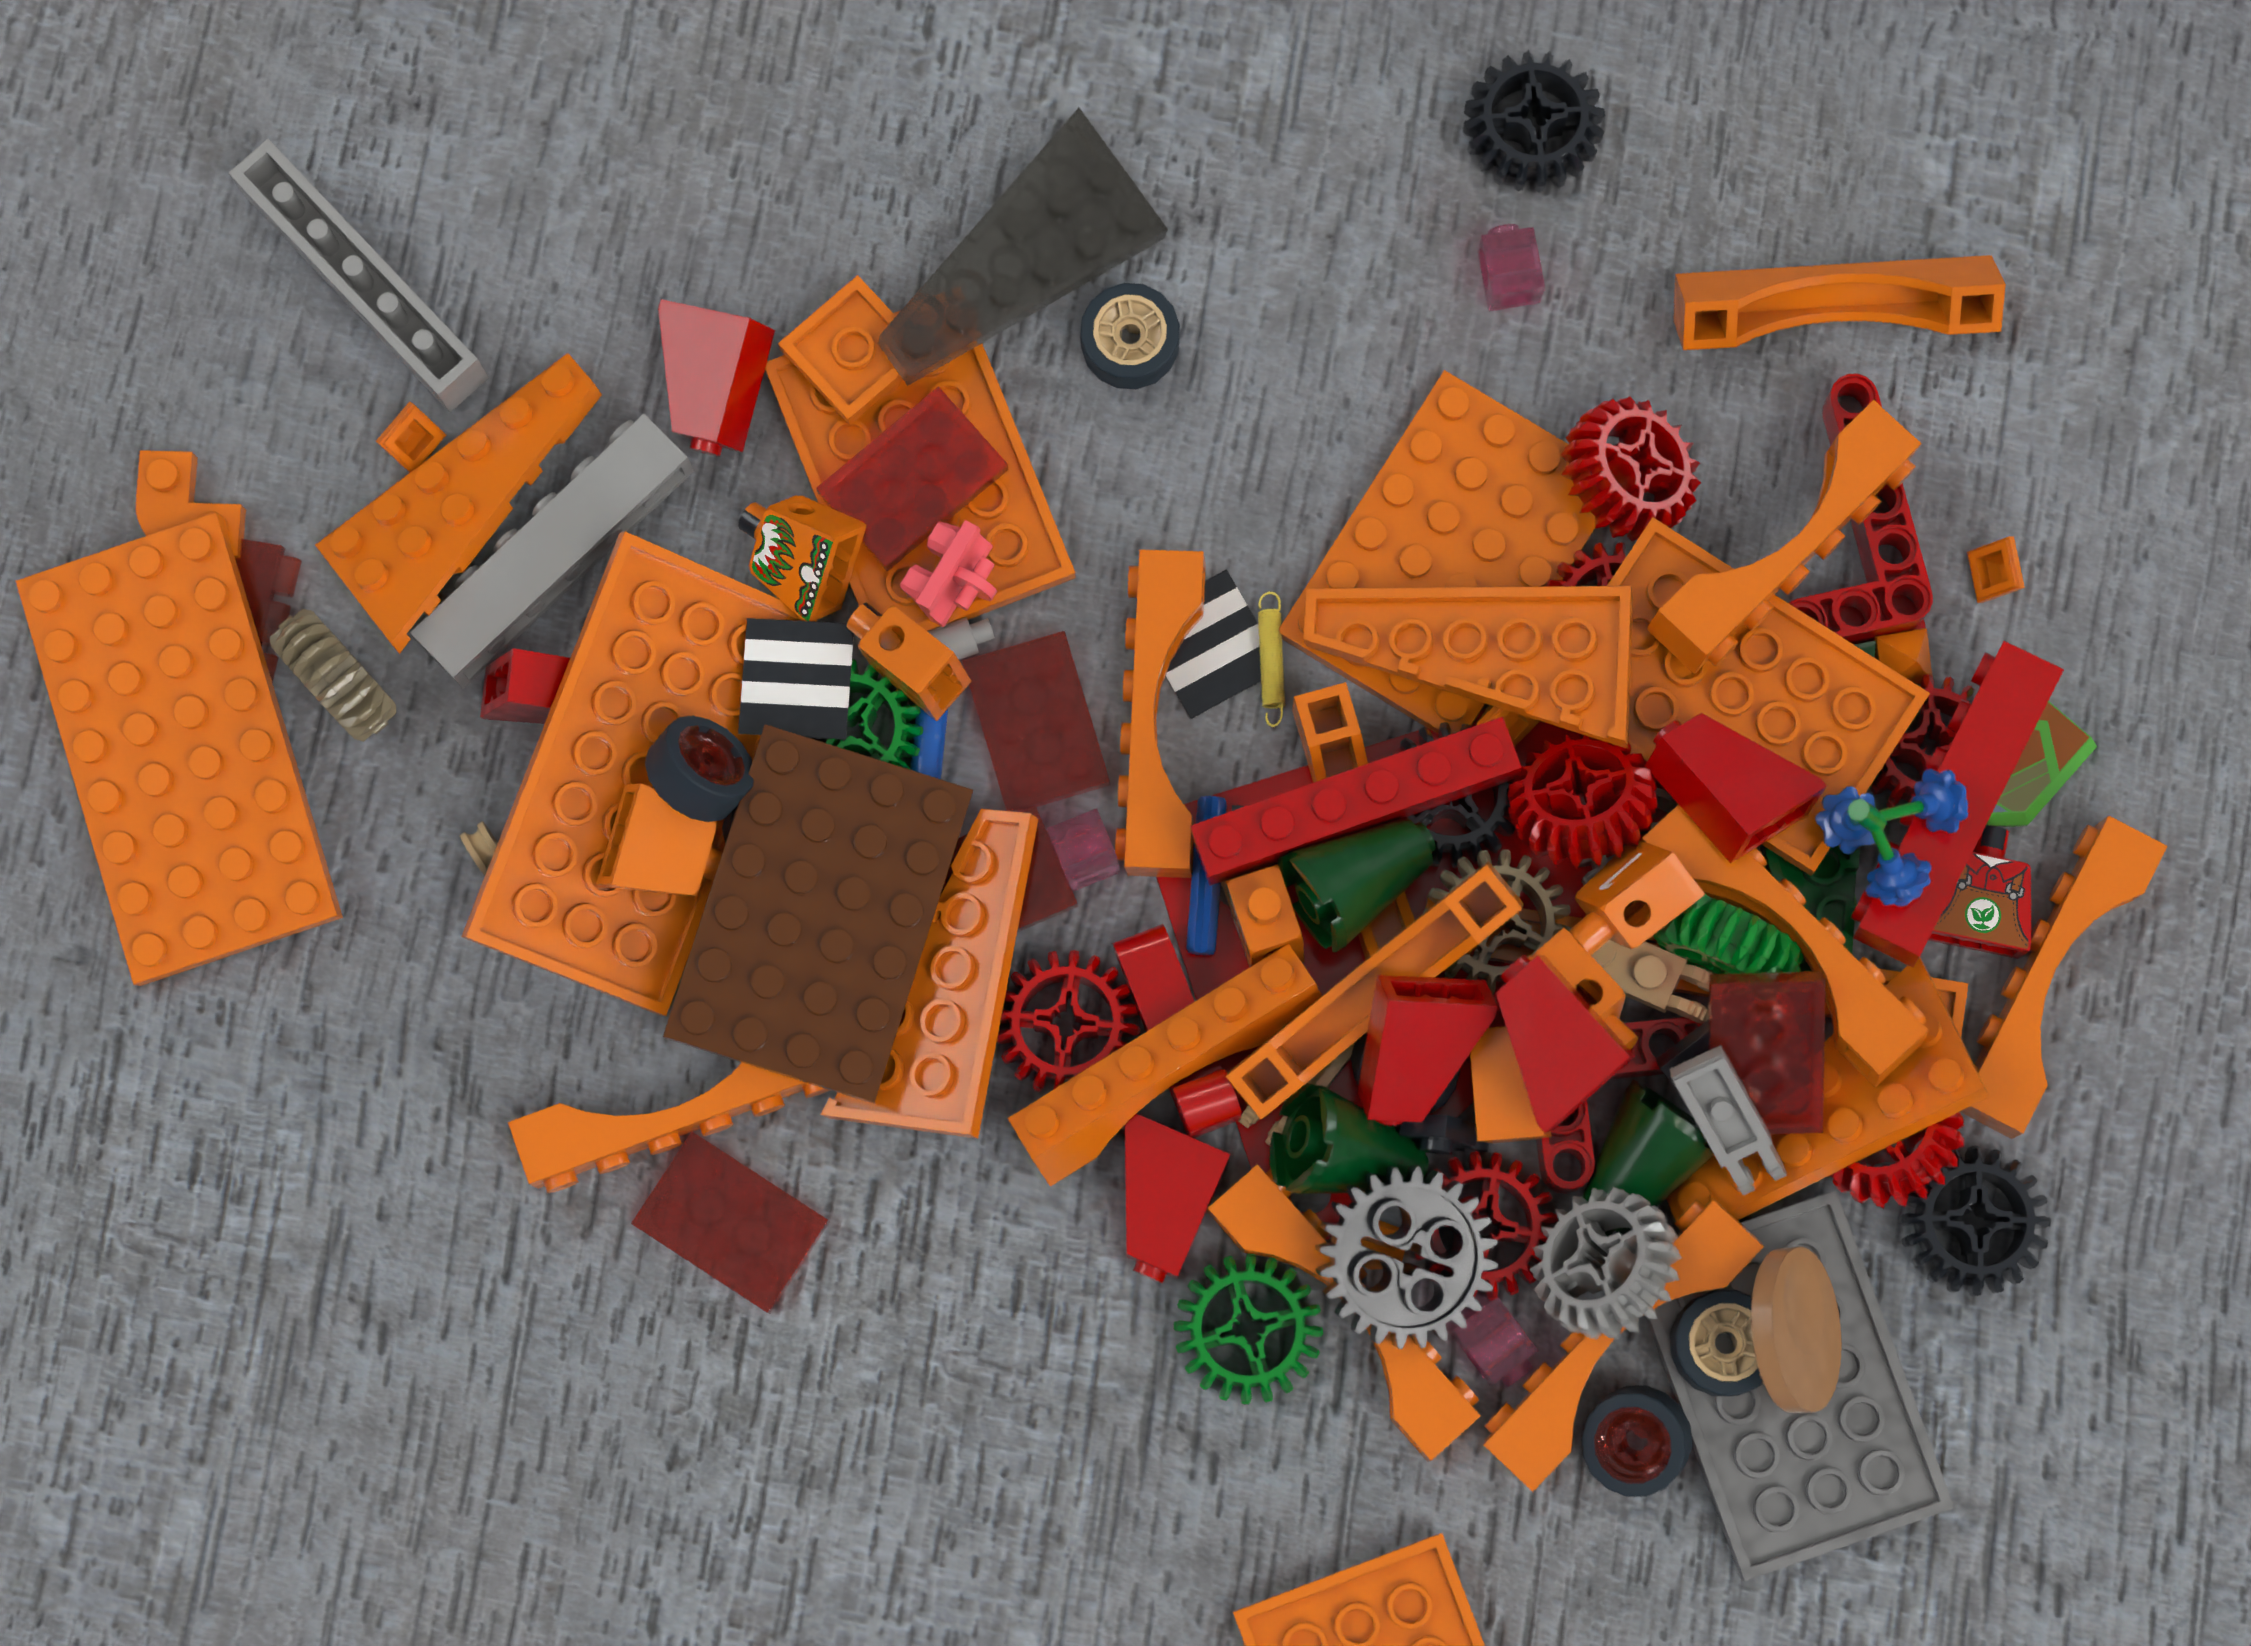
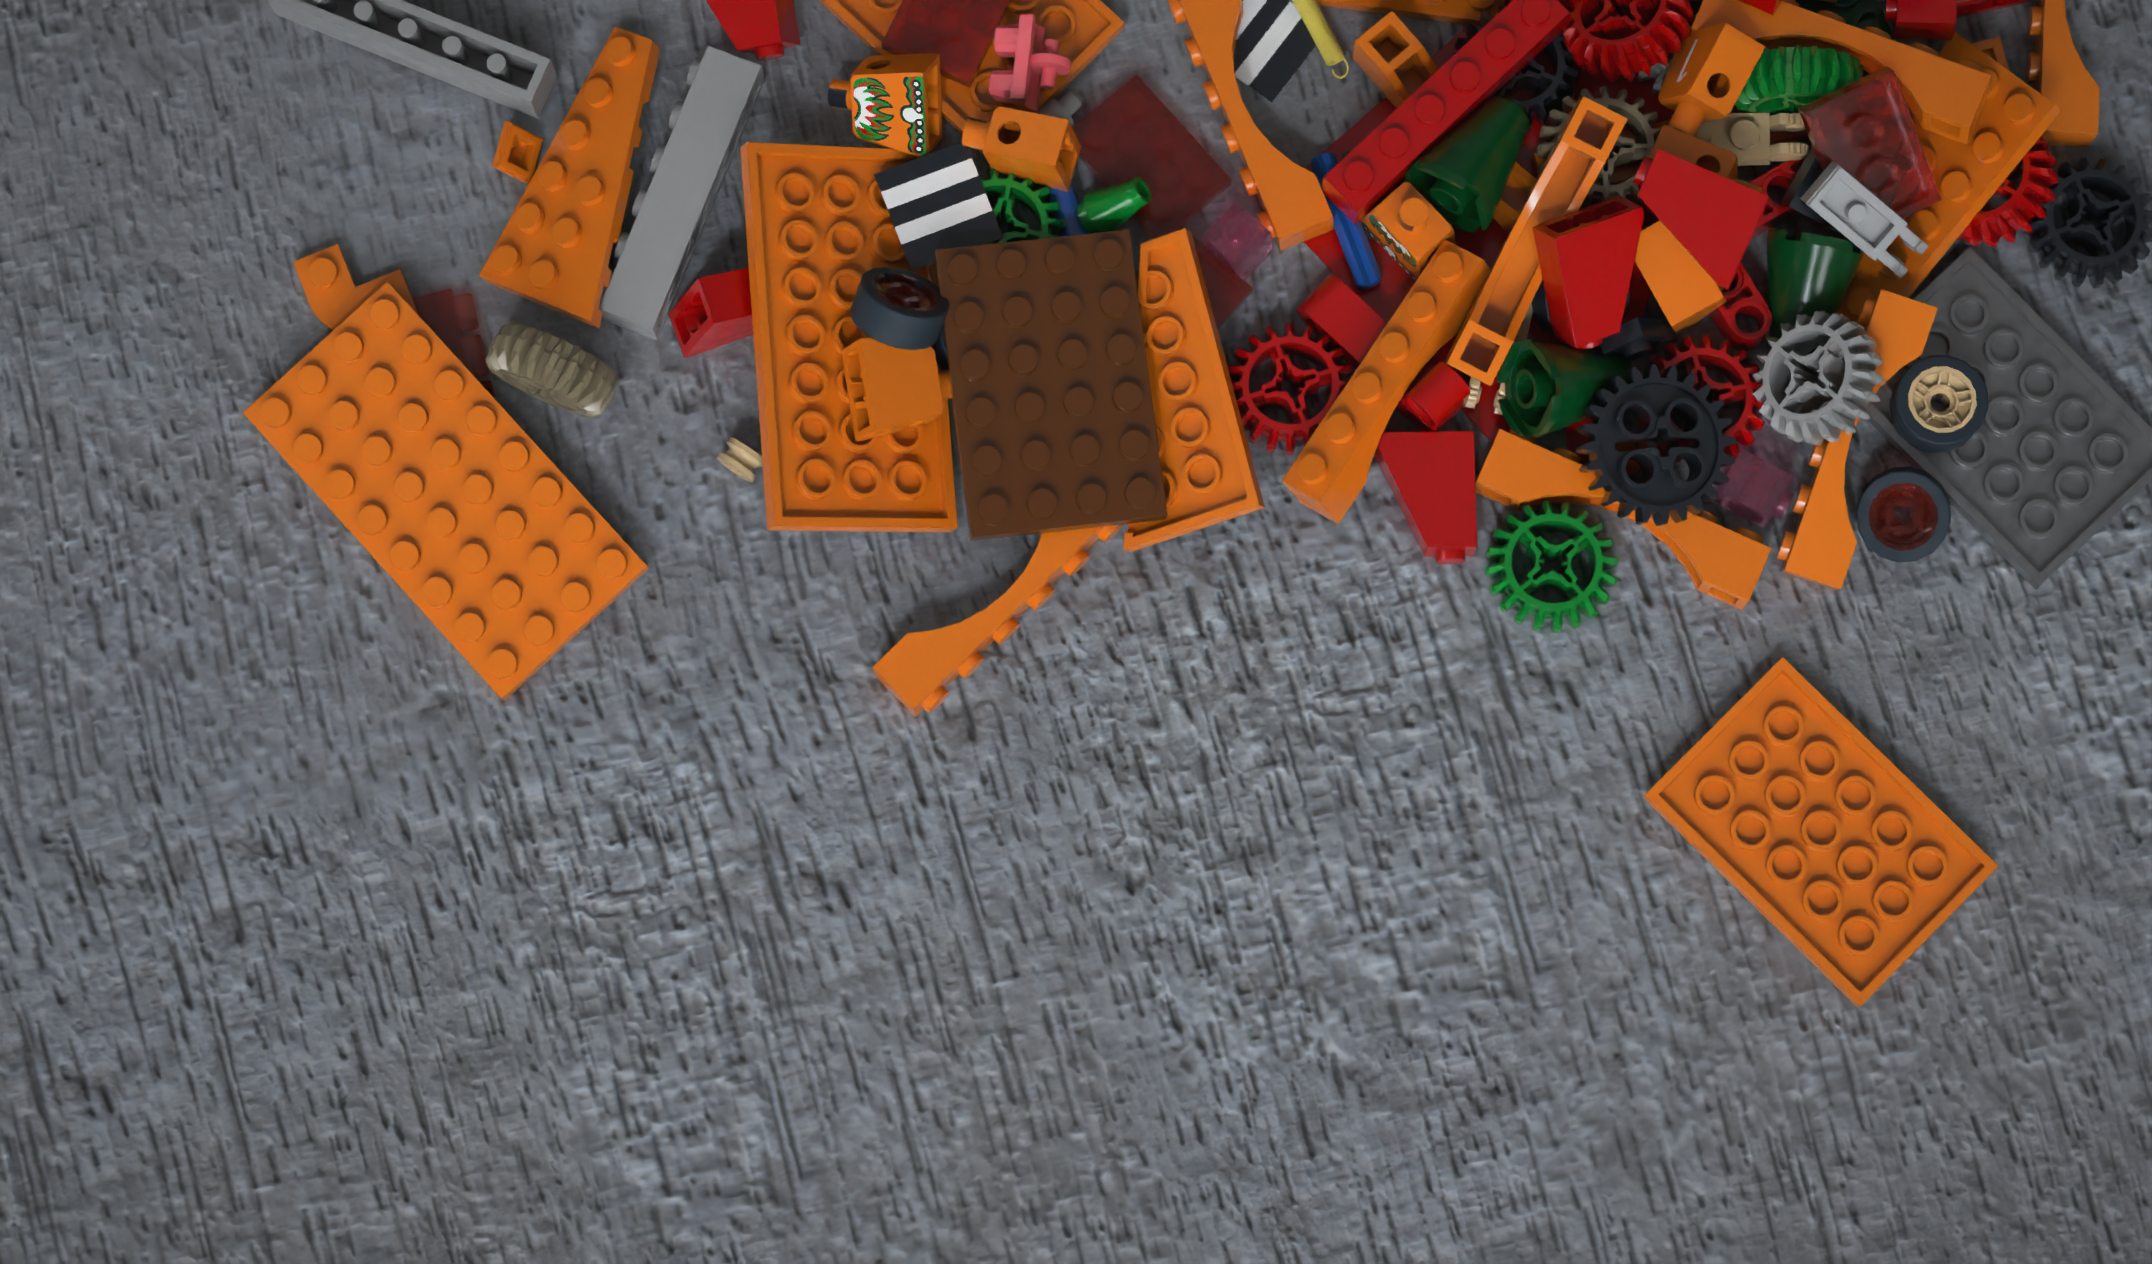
camera: 25 degrees left, 0 degrees up
clear red plate [631,1132,830,1314] -> none
medium nougat piece [1751,1247,1842,1413] -> none
none -> green cone [1077,176,1152,234]

